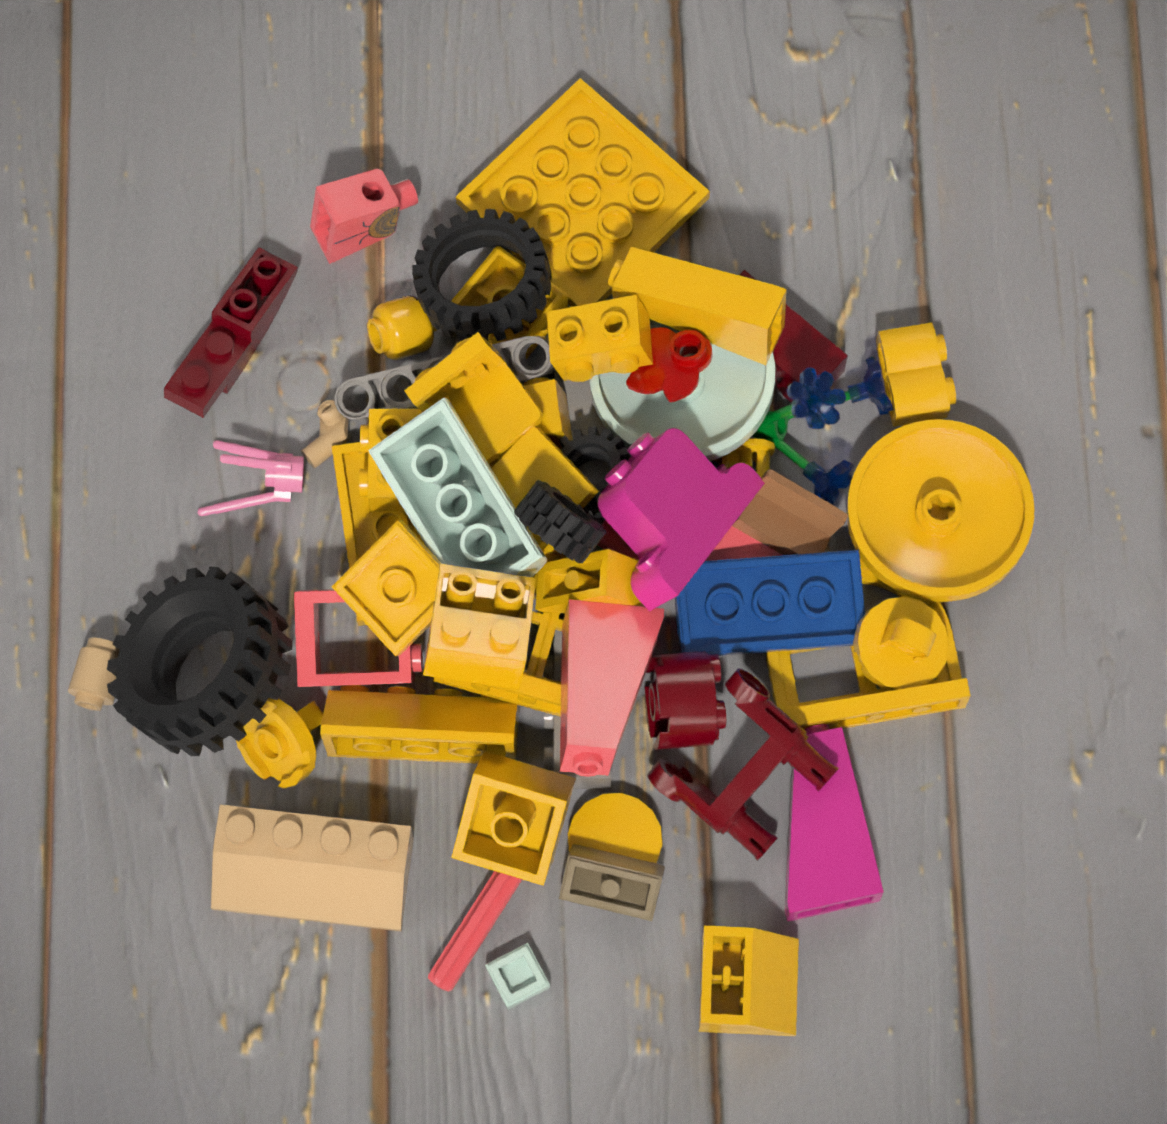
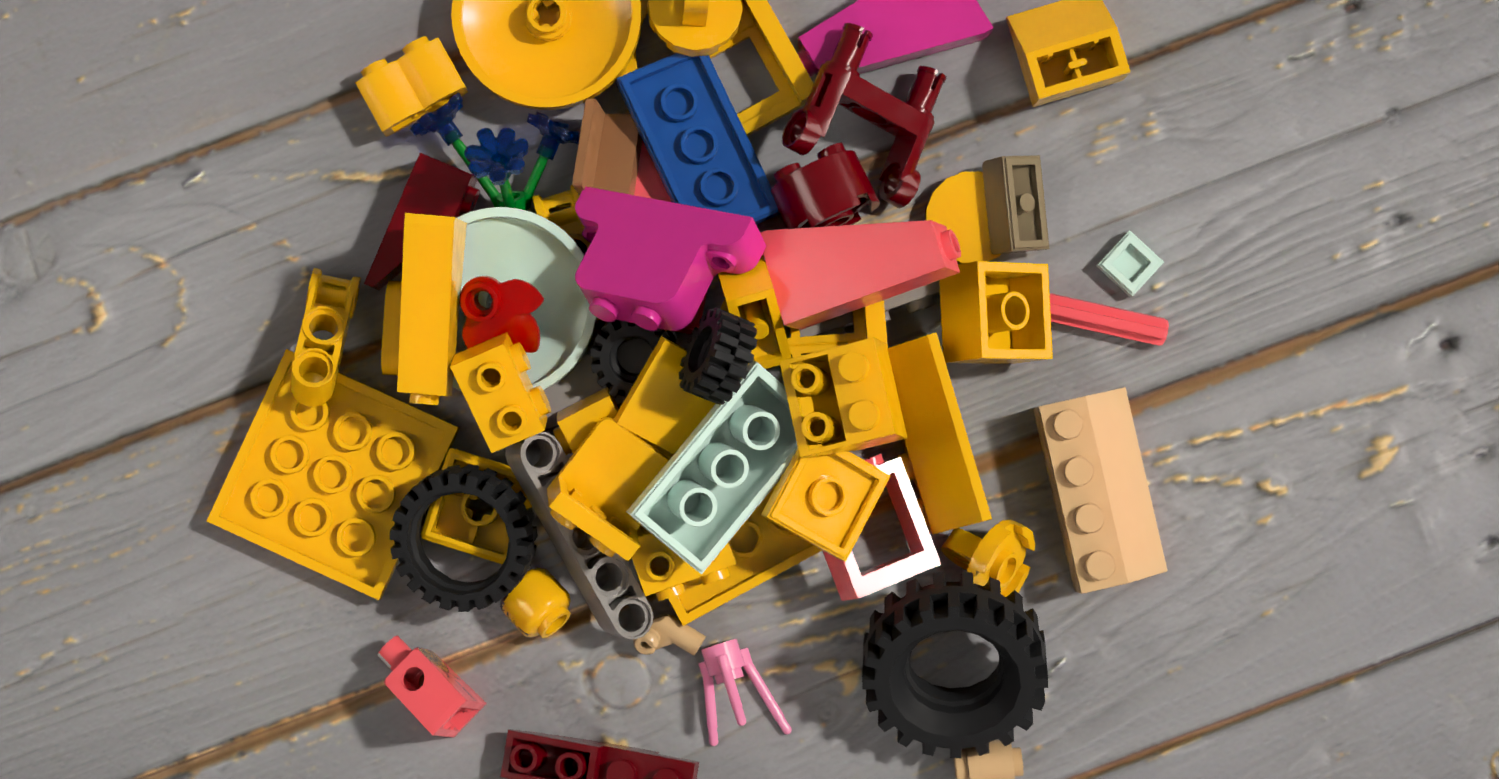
camera: 110 degrees left, 15 degrees up
none -> yellow piece [291,268,361,406]

